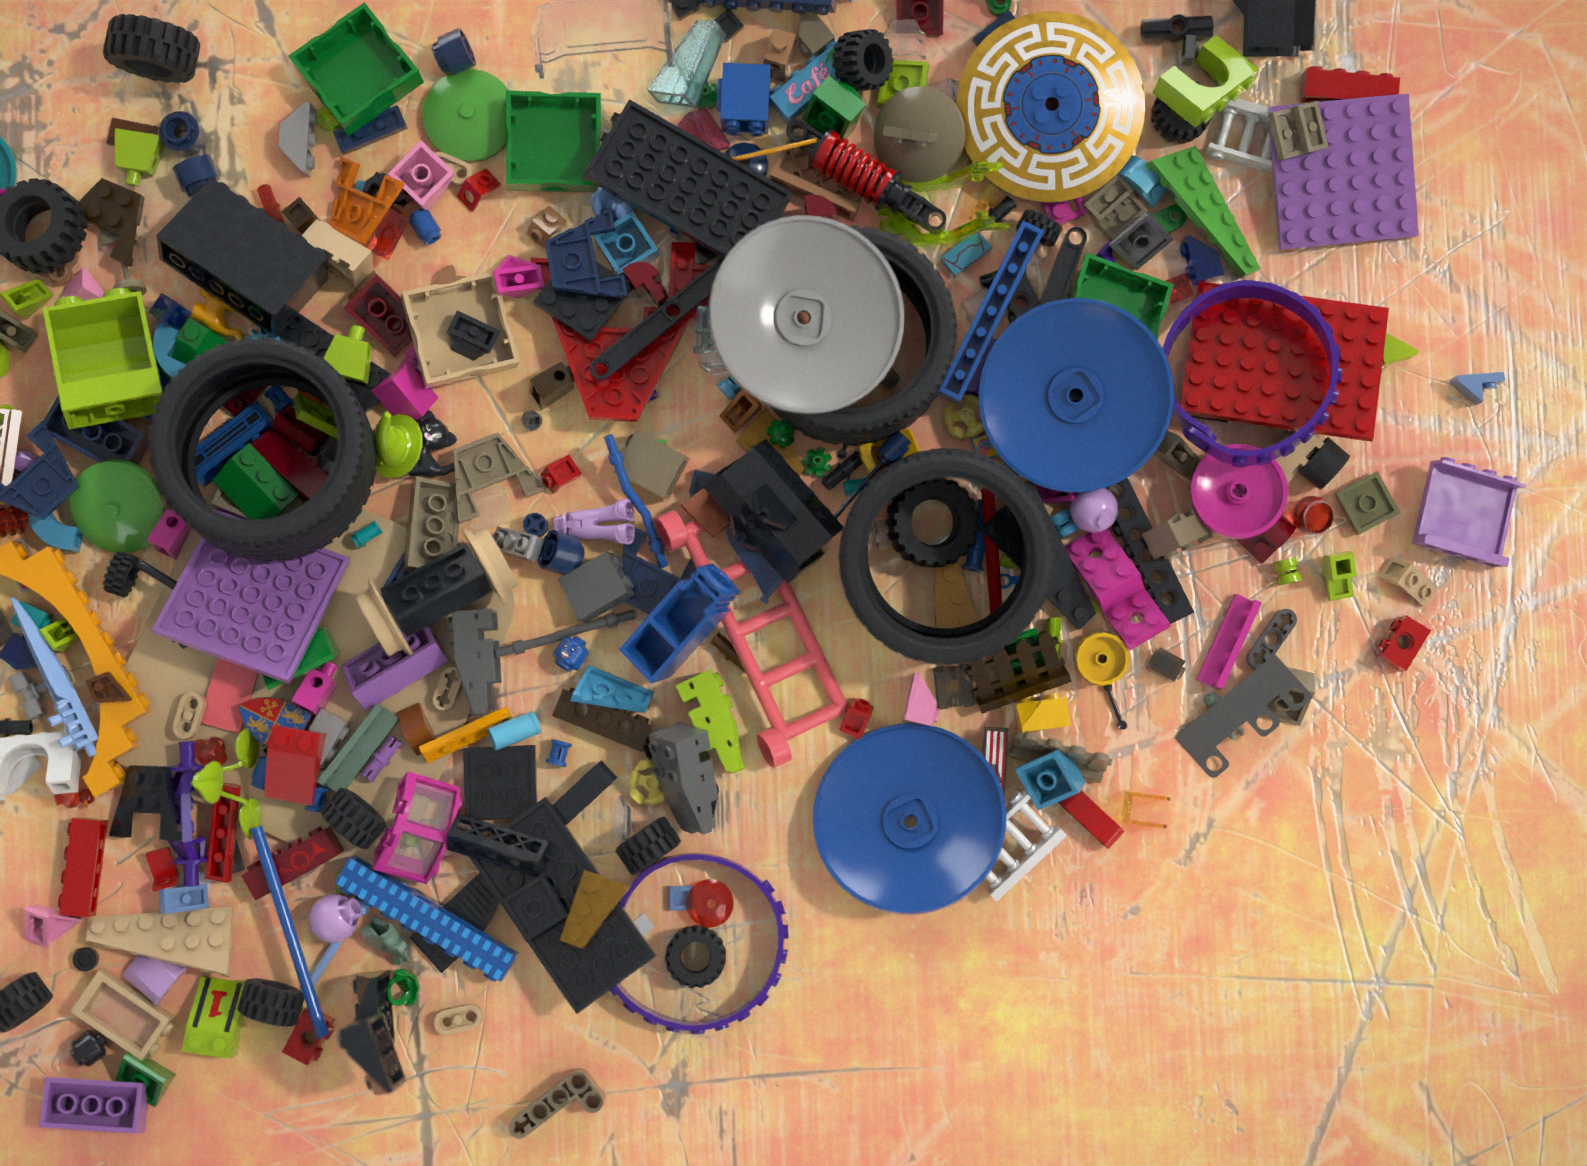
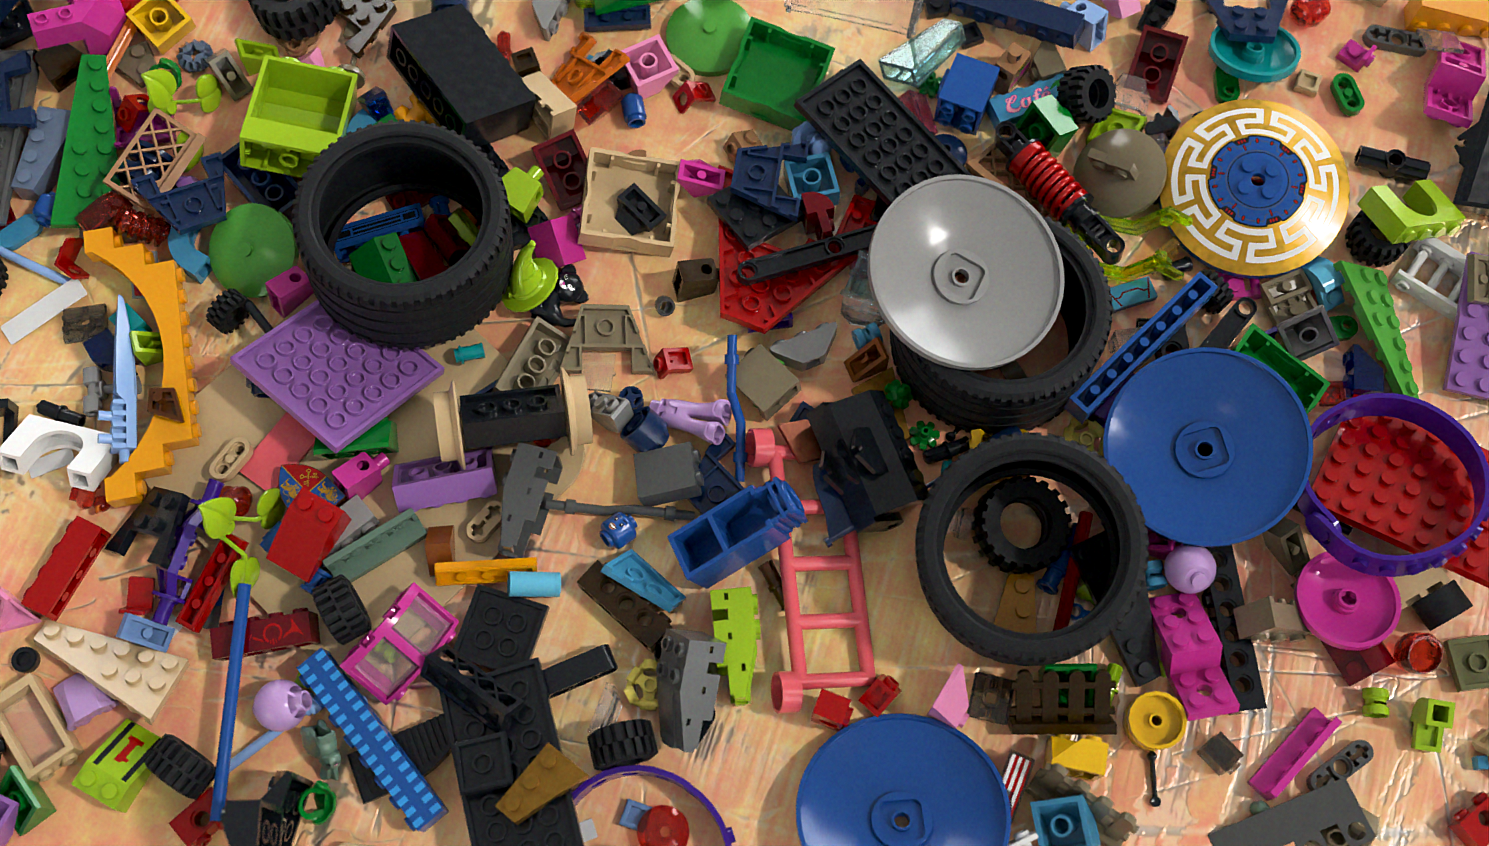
camera: 20 degrees right, 15 degrees down
medium lavender pin [361,735,403,782] -> none
blue bush [545,739,572,767] -> none
light orange axle [731,138,817,161] -> none
dark grey plate [1181,35,1199,66] -> none
none -> light grey slope [769,321,837,372]
none -> red brick [811,689,853,732]
none -> black hand [1145,105,1181,144]
none -> dark azure piece [1471,756,1489,771]

